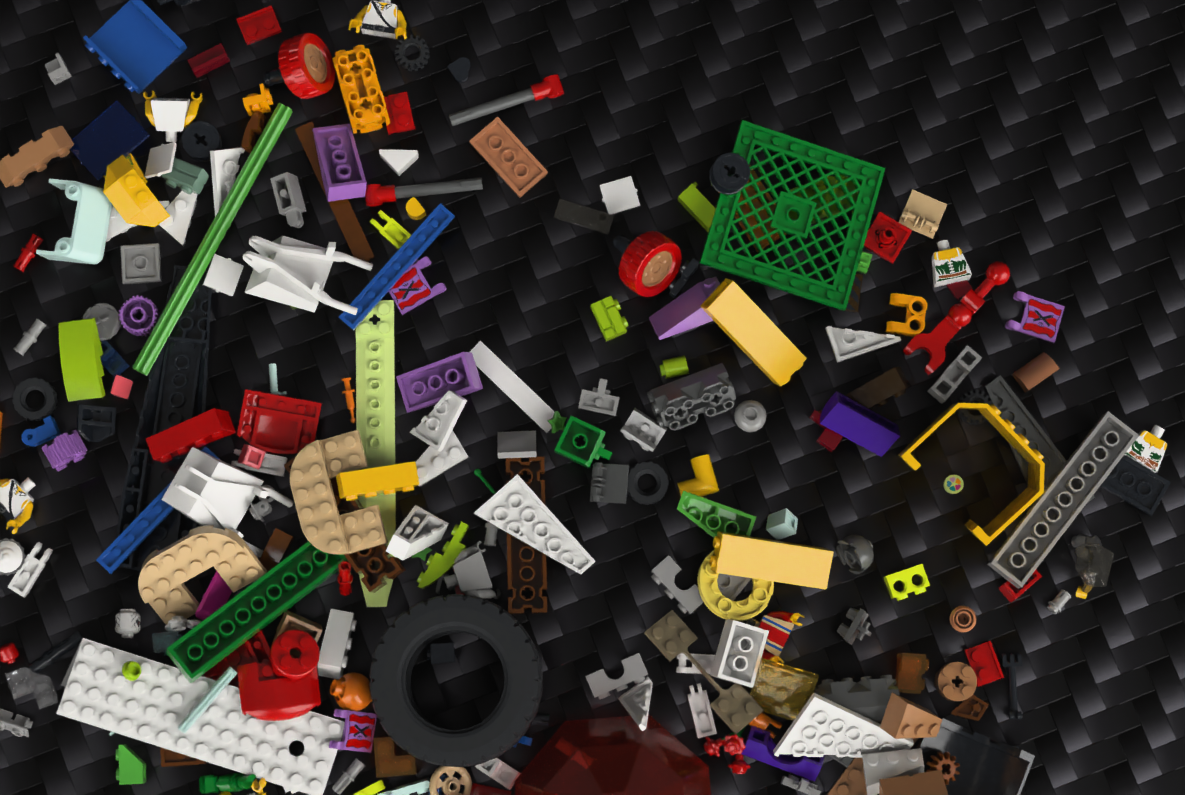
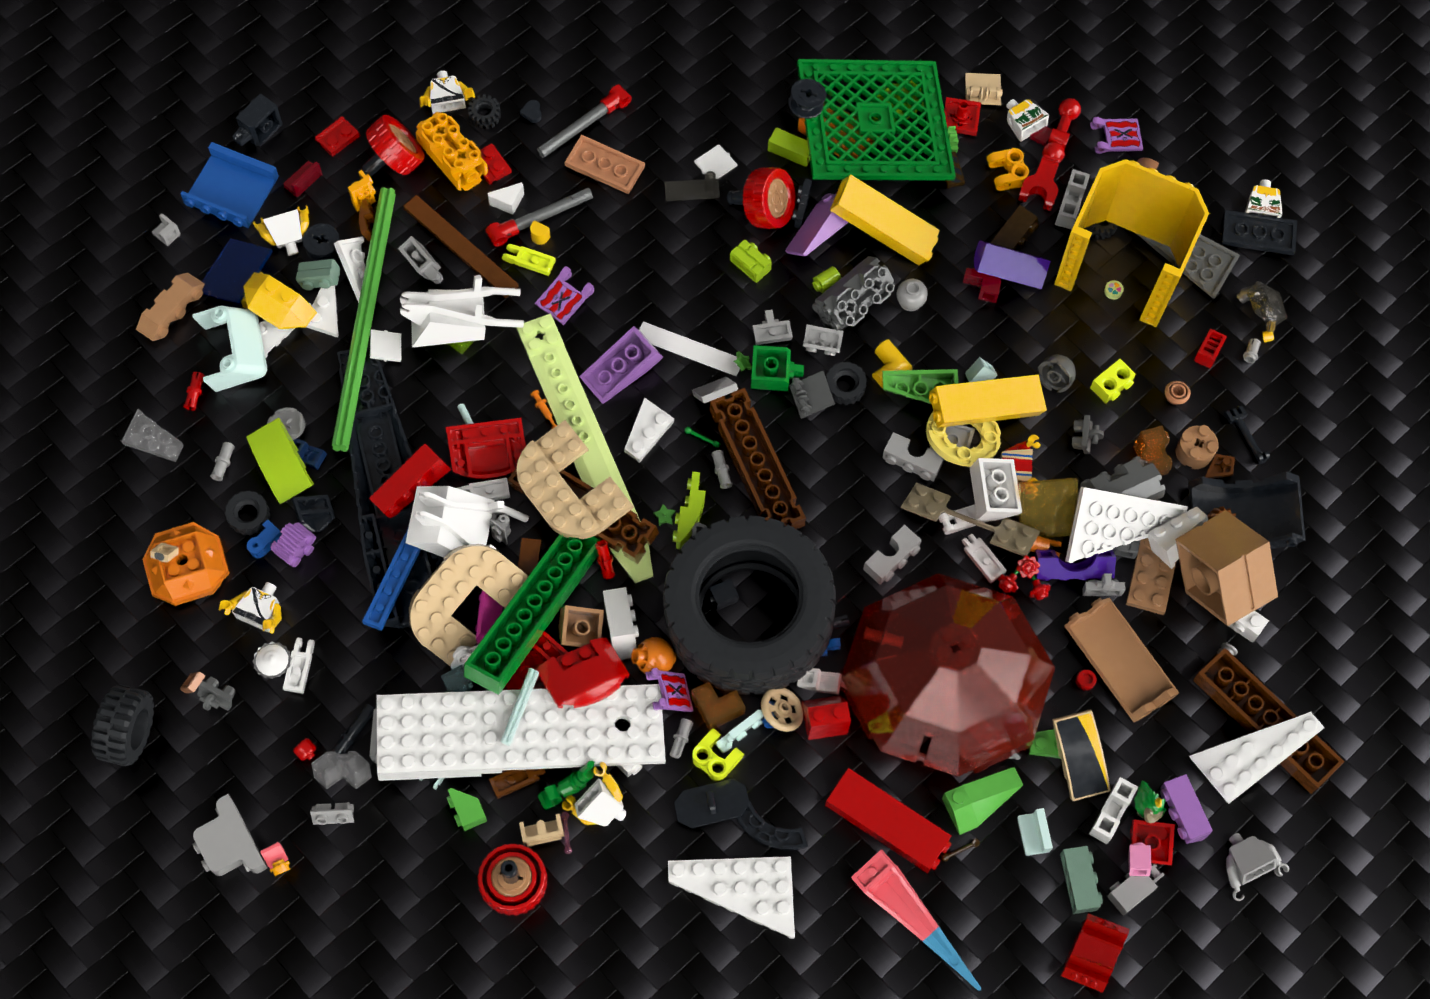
camera: 20 degrees left, 15 degrees down
coral slope [111,375,133,399] -> none
white head [115,609,141,638] -> none
medium lavender brick [118,295,160,337] -> none
light grey tile [120,243,162,284] -> none
lime plate [122,661,141,681] -> none
white piece [145,142,177,178] -> none
coral slope [238,444,266,470] -> none
red plate [269,629,320,680] -> none
medium lavender slope [313,124,367,202] -> none
yellow wedge [336,461,419,501] -> none
blue plate [339,203,455,331] -> none
white wedge [386,505,449,560] -> none
white wing [410,391,467,451] -> none
light grey torso [444,541,501,599] -> none
white wing [474,474,596,575] -> none
white wing [618,677,653,731] -> none
white wing [825,326,901,363] -> none
medium nougat wedge [880,692,942,739] -> none
red plate [963,641,1004,687] -> none
light grey brick [987,411,1139,588] -> none

